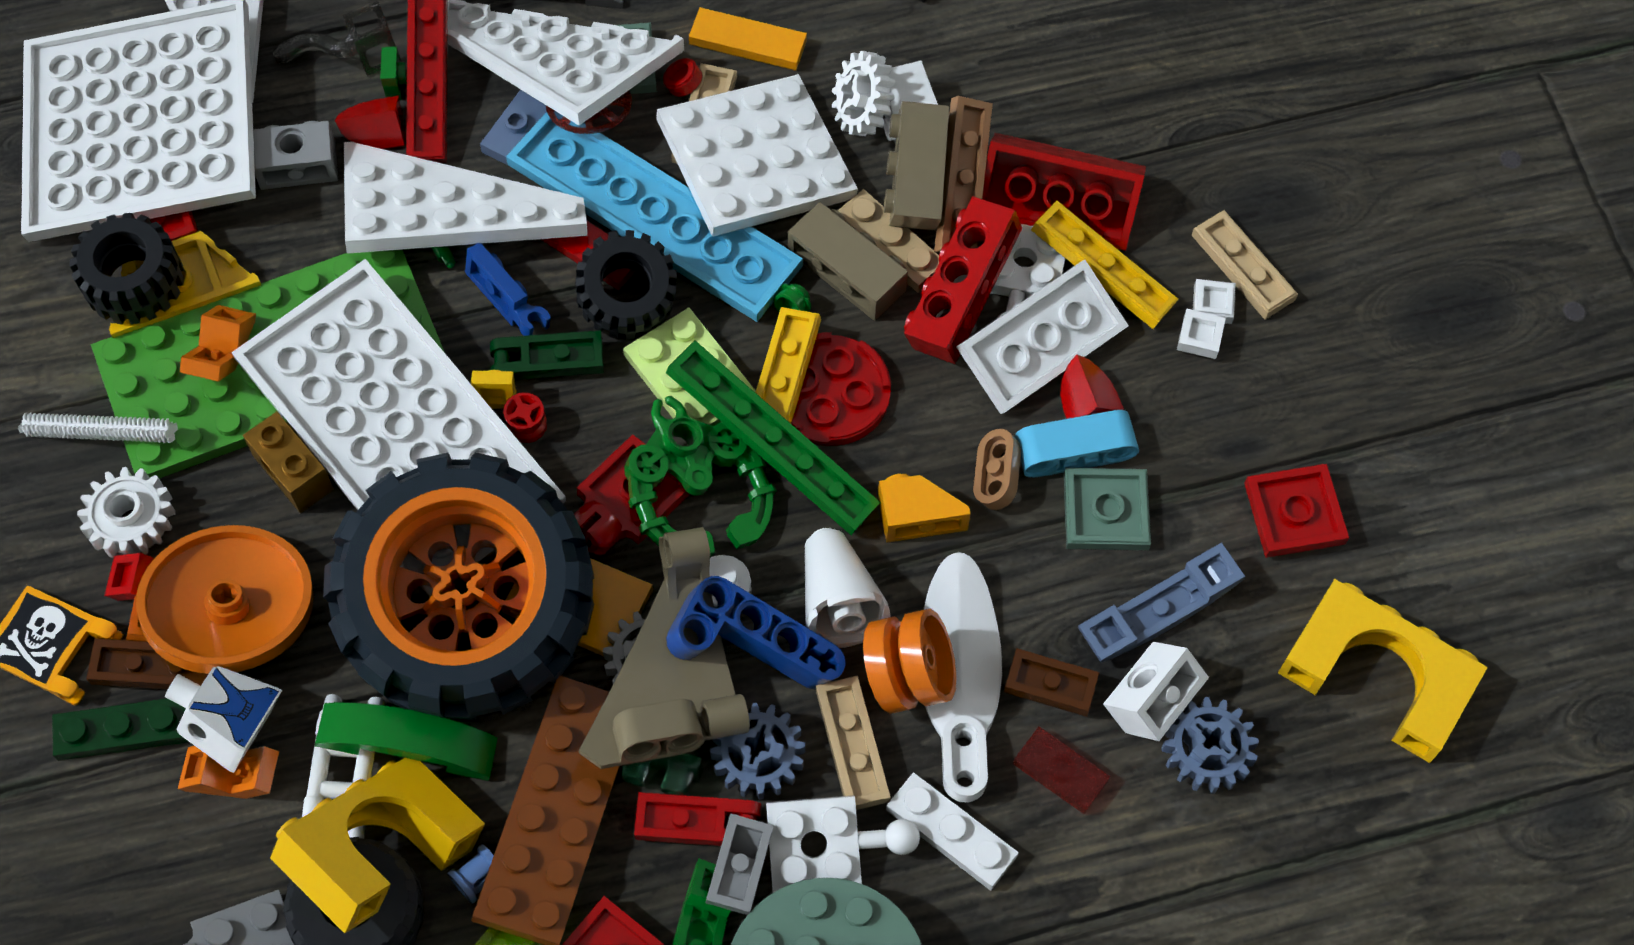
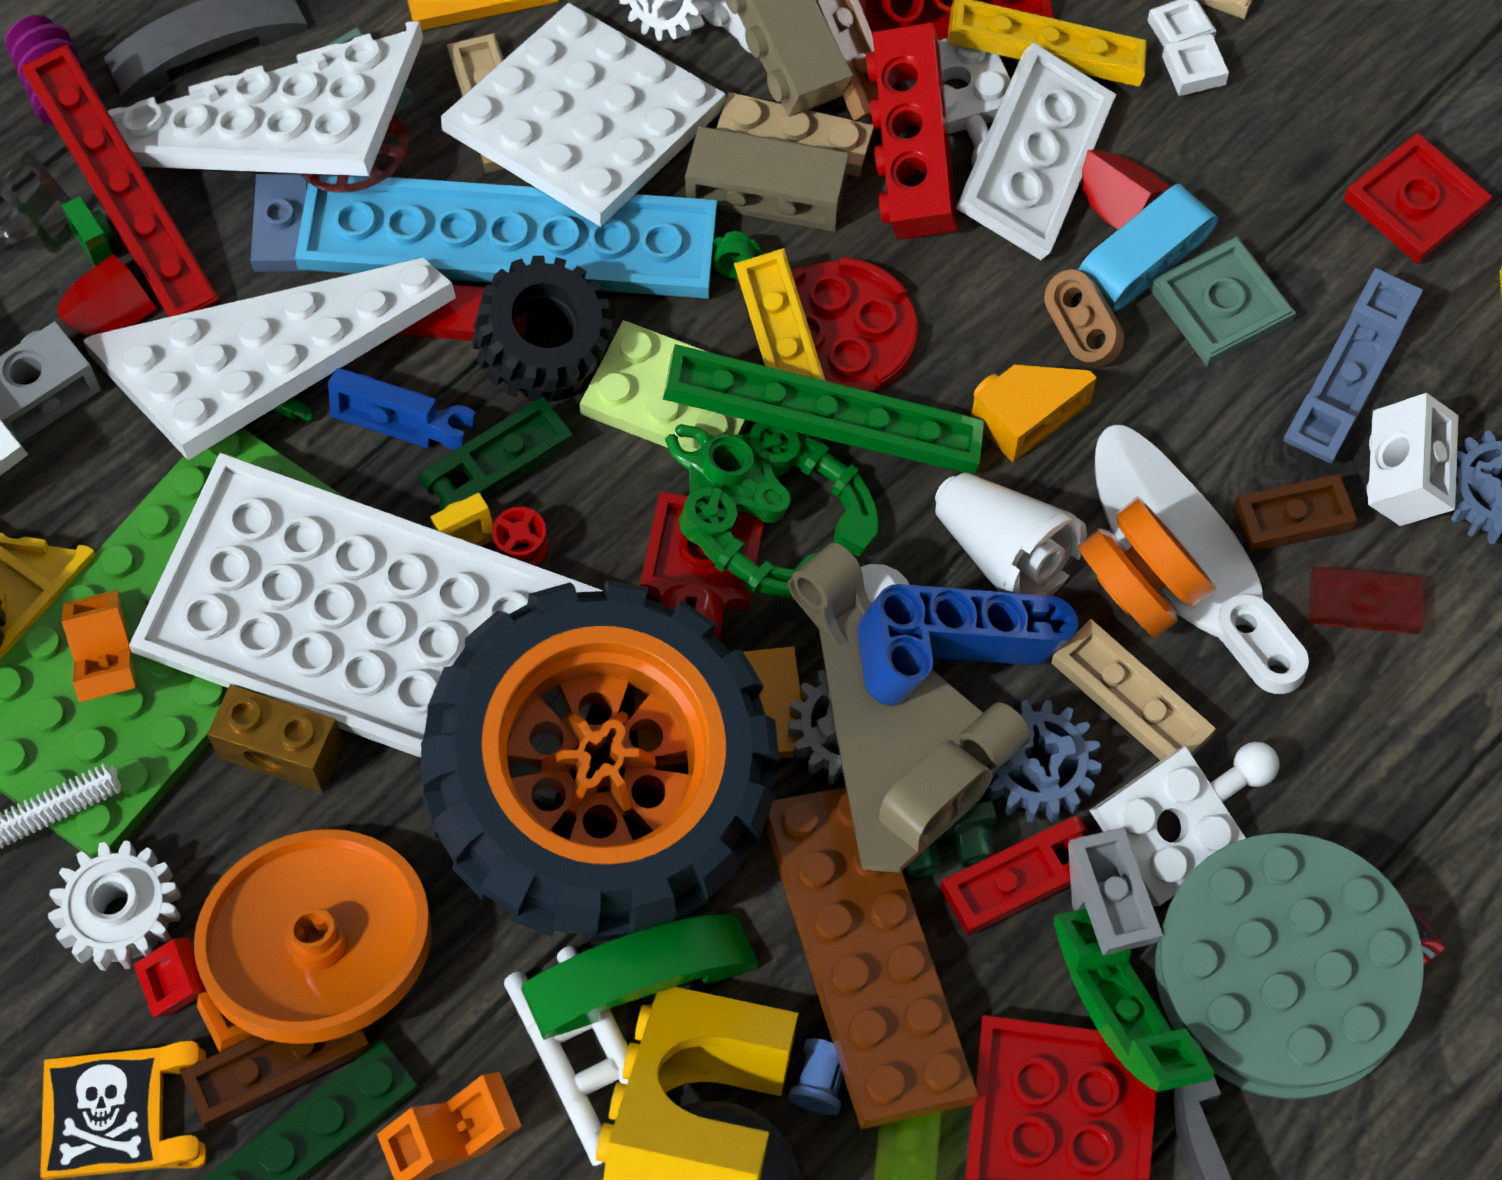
camera: 30 degrees left, 0 degrees up
white torso [165,666,282,773] -> none
red tile [663,58,702,97] -> none
white plate [886,772,1019,891] -> none

